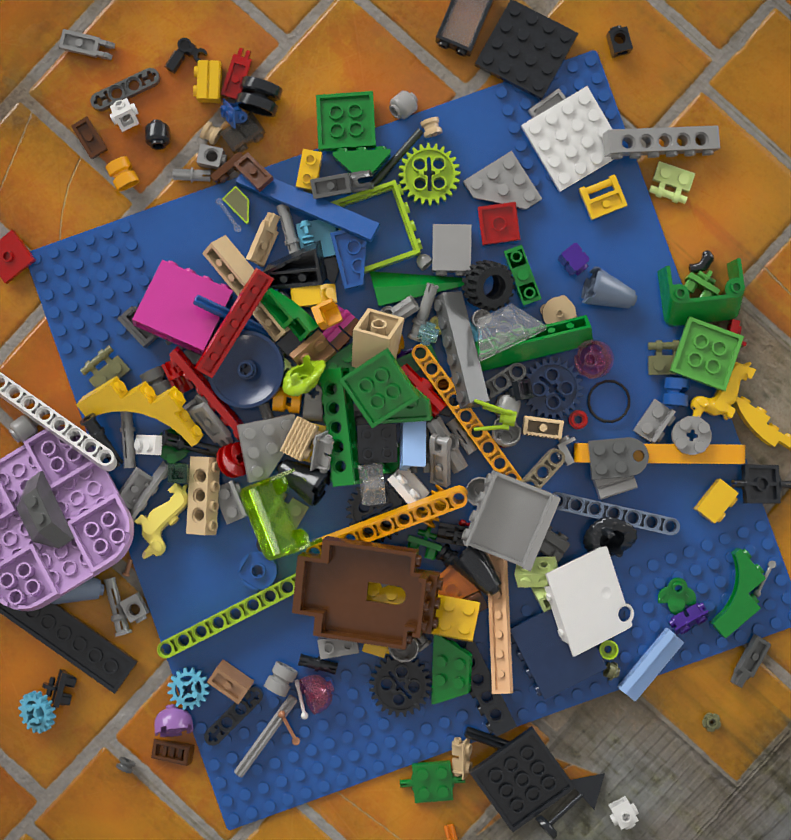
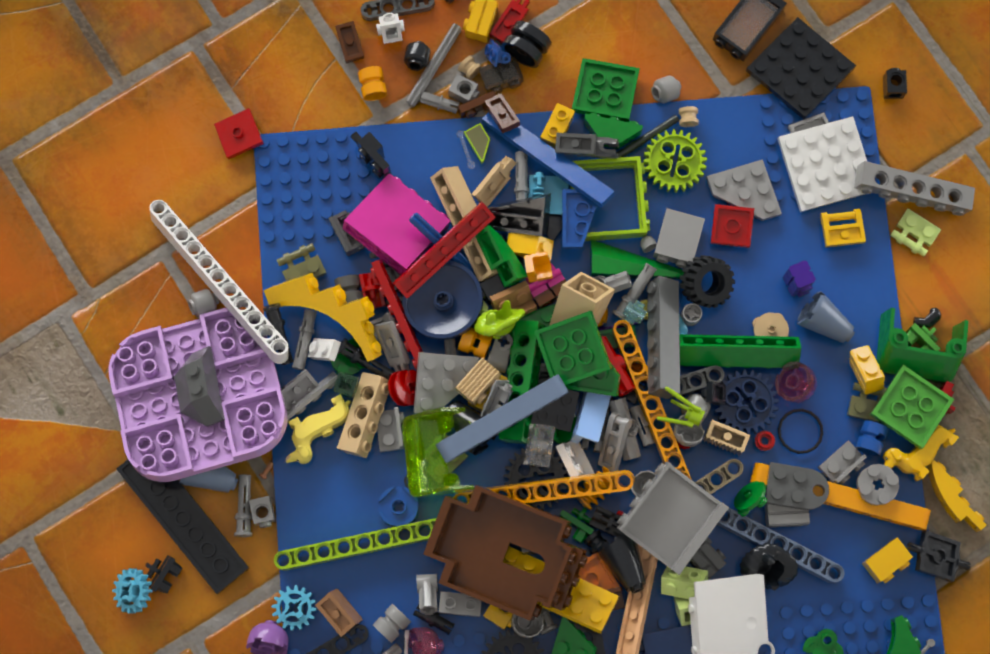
camera: 15 degrees right, 10 degrees down
clear wing [477,303,546,361] -> none
green slope [504,245,542,306] -> none
light grey bracket [555,435,576,466] -> none
none -> black plate [350,132,391,179]
none -> light grey axle [406,23,462,107]
none -> light grey piece [416,573,438,615]
none -> sand blue beam [436,374,569,463]
none -> green piece [734,481,767,517]
none -> yellow brick [849,345,885,395]

